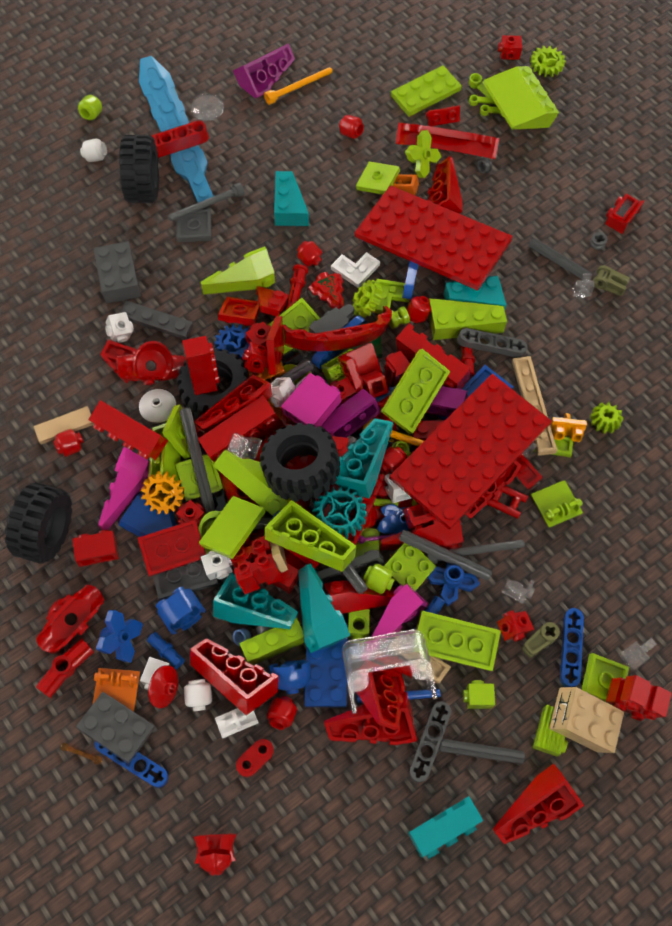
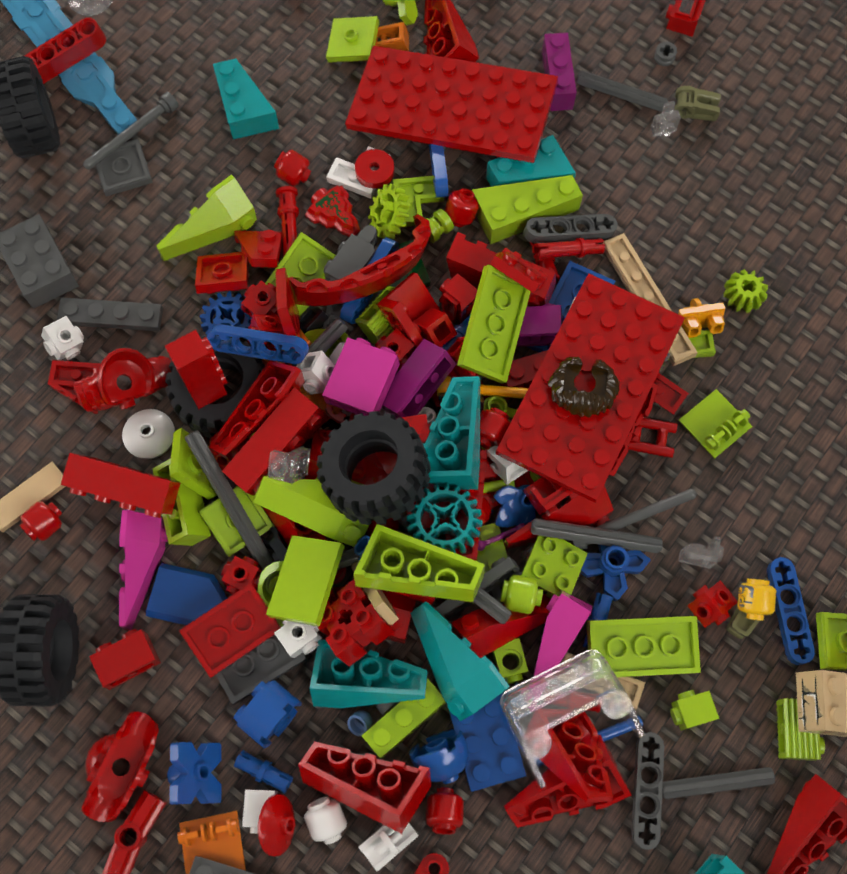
camera: 15 degrees left, 5 degrees up
light orange gear [141,471,185,514] -> none
none -> blue beam [207,324,309,364]
none -> red piece [355,149,394,189]
none -> red plate [490,247,549,293]
none -> red pin [532,238,605,260]
none -> magenta brick [542,33,577,111]
none -> dark brown piece [548,357,619,417]
none -> yellow head [737,578,776,620]

